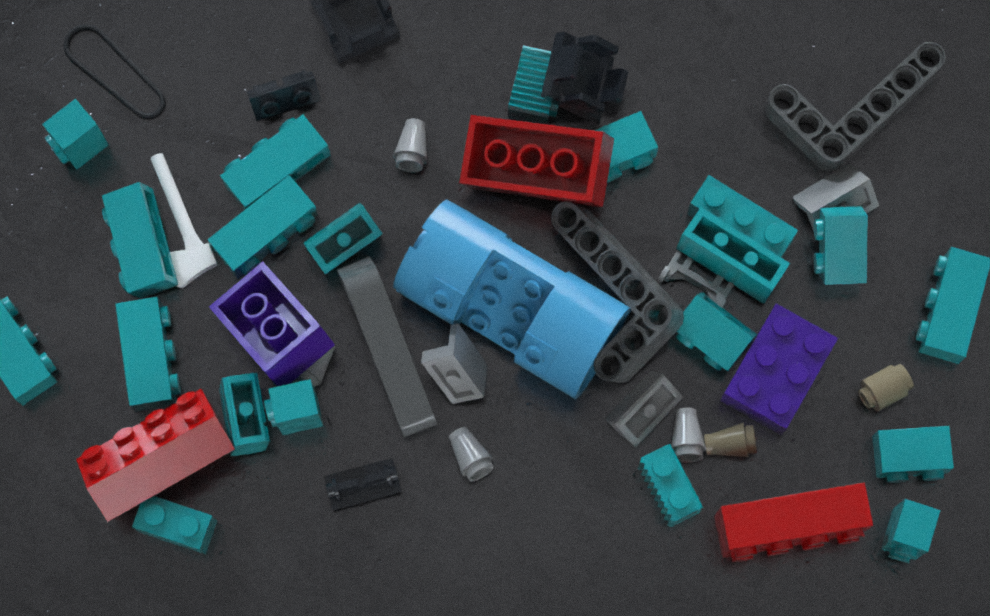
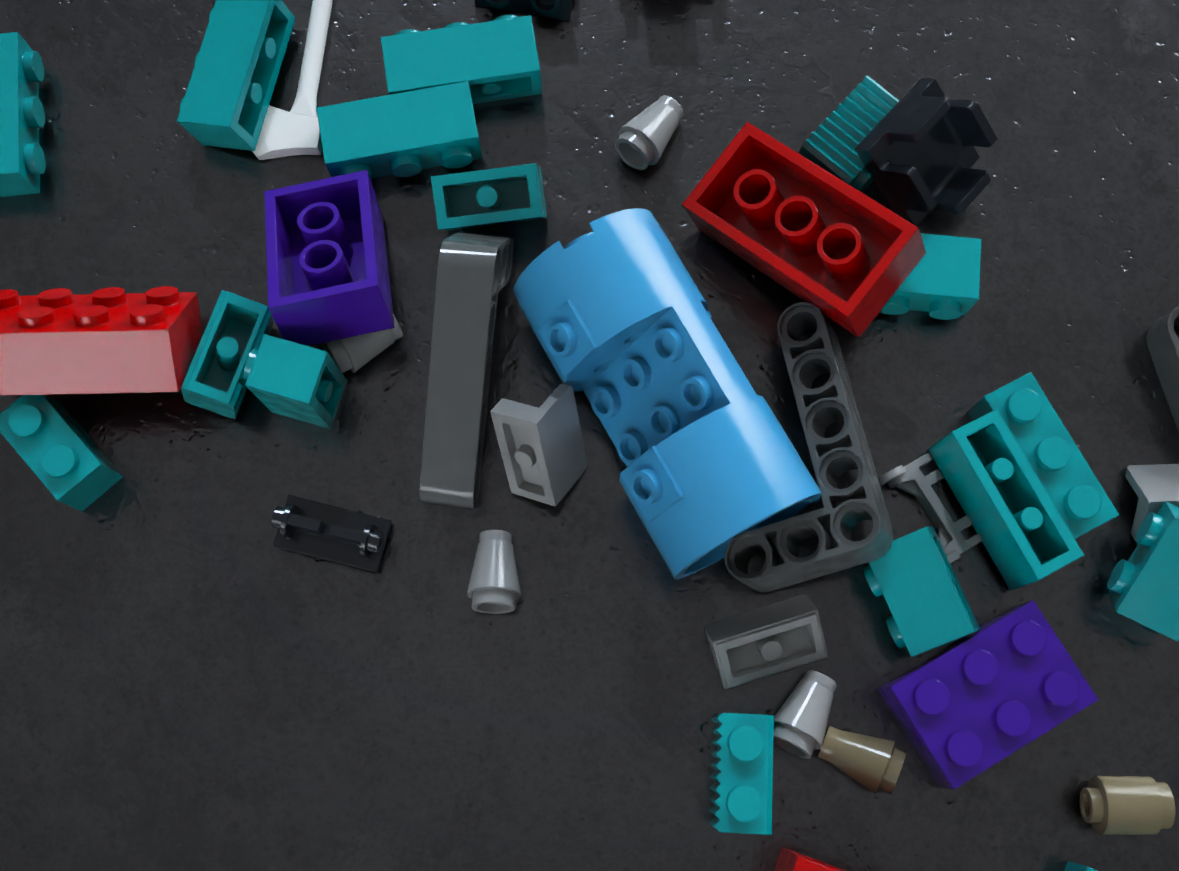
camera: 30 degrees right, 0 degrees up
teal brick [115,297,181,412] -> none

